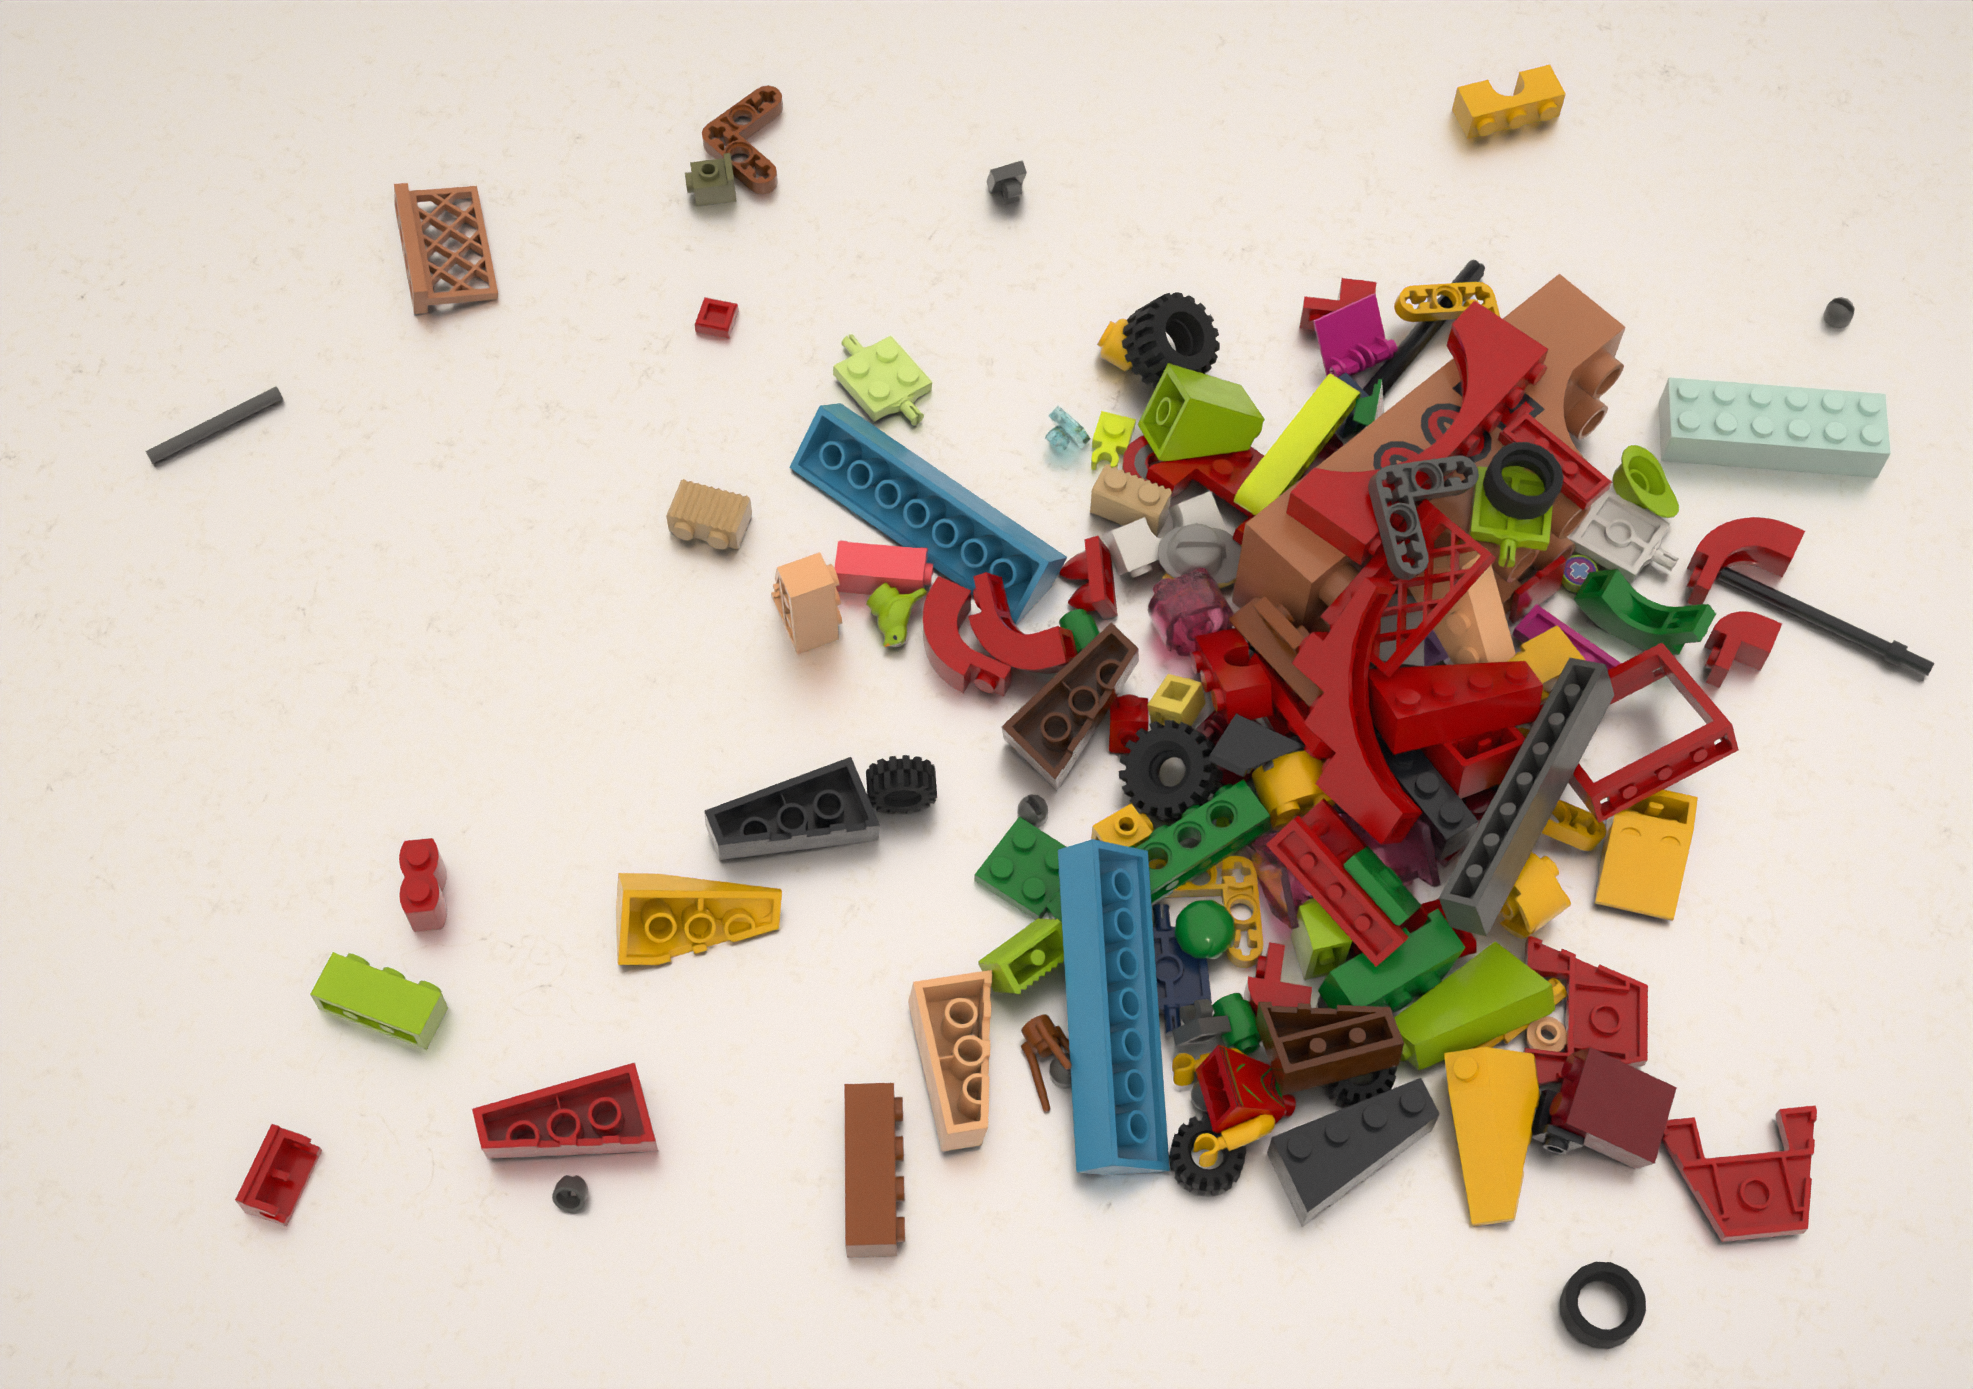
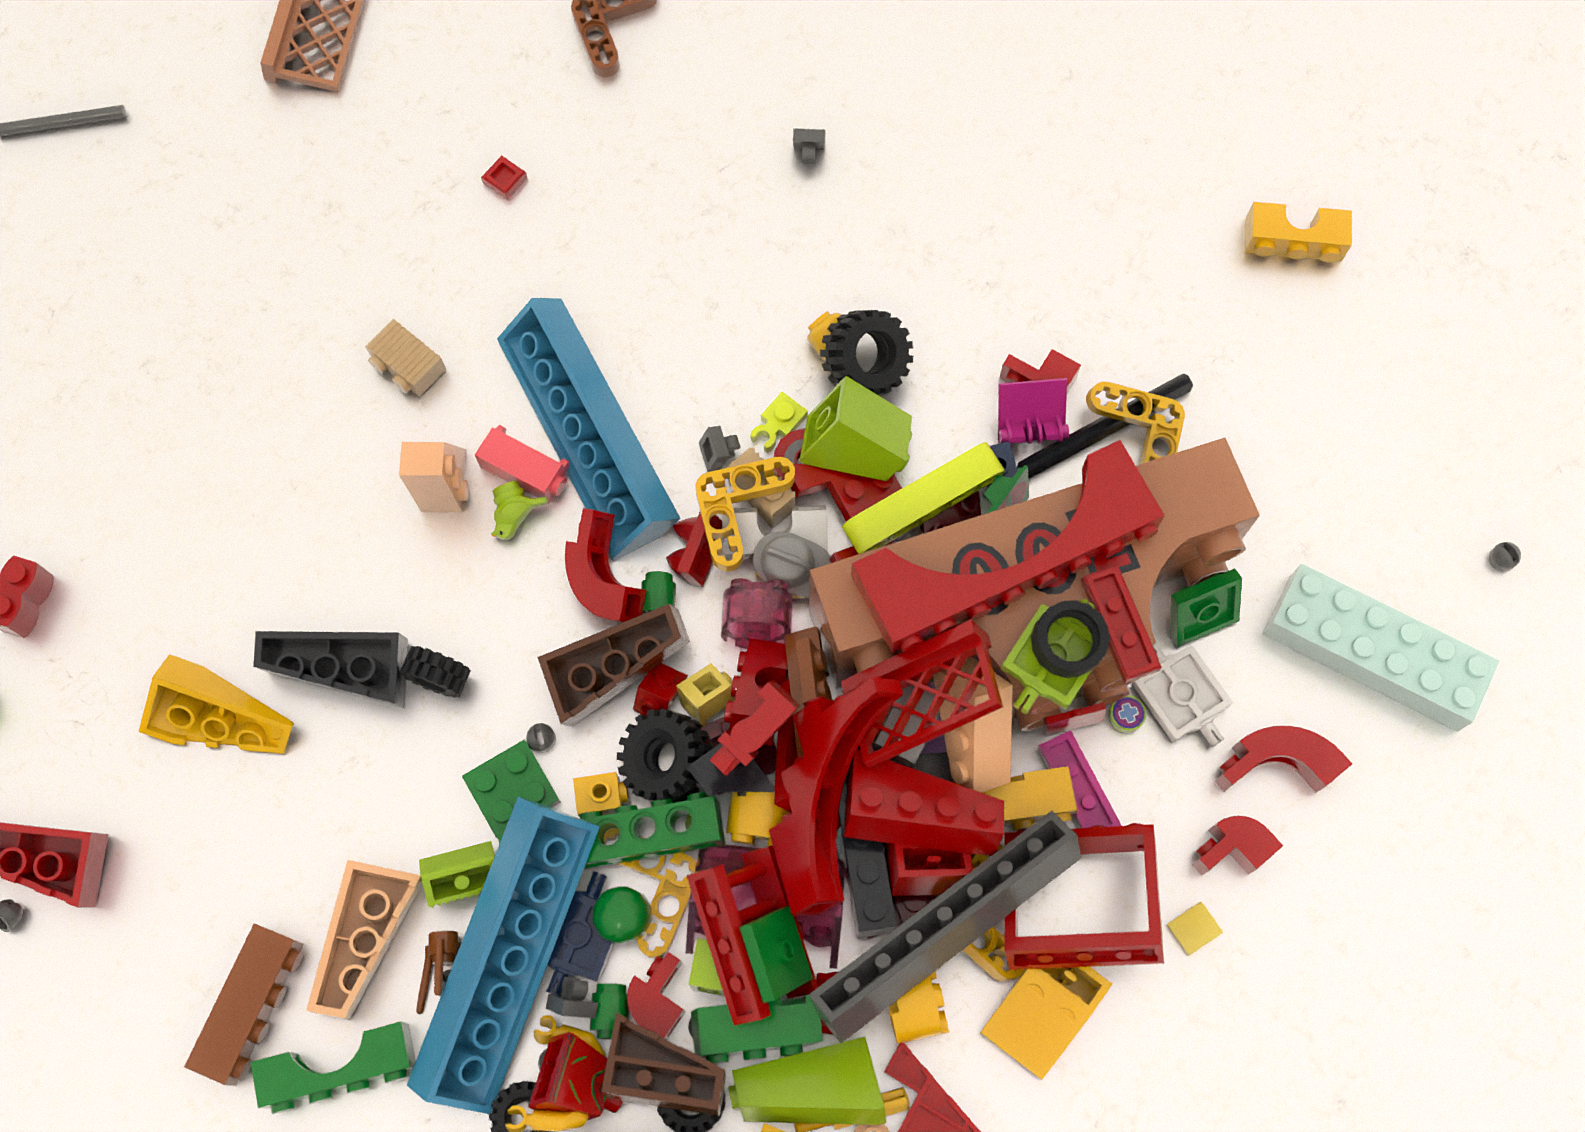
camera: 25 degrees right, 10 degrees up
olive brick [685,153,737,206] -> none
yellowish green plate [833,334,932,425] -> none
red arch [923,576,1011,697] -> none
clear light blue tile [1045,406,1091,453] -> none
dark grey beam [1368,456,1479,580] -> none
green arch [1573,569,1716,655] -> none
lime piece [1612,445,1679,518] -> none
black bar [1719,566,1935,676] -> none
none -> green arch [250,1021,416,1114]
none -> yellow beam [695,457,795,572]
none -> dark grey tile [698,426,741,472]
none -> red hips [710,680,801,775]
none -> light yellow slope [1166,902,1223,956]
none -> green plate [1170,568,1242,647]

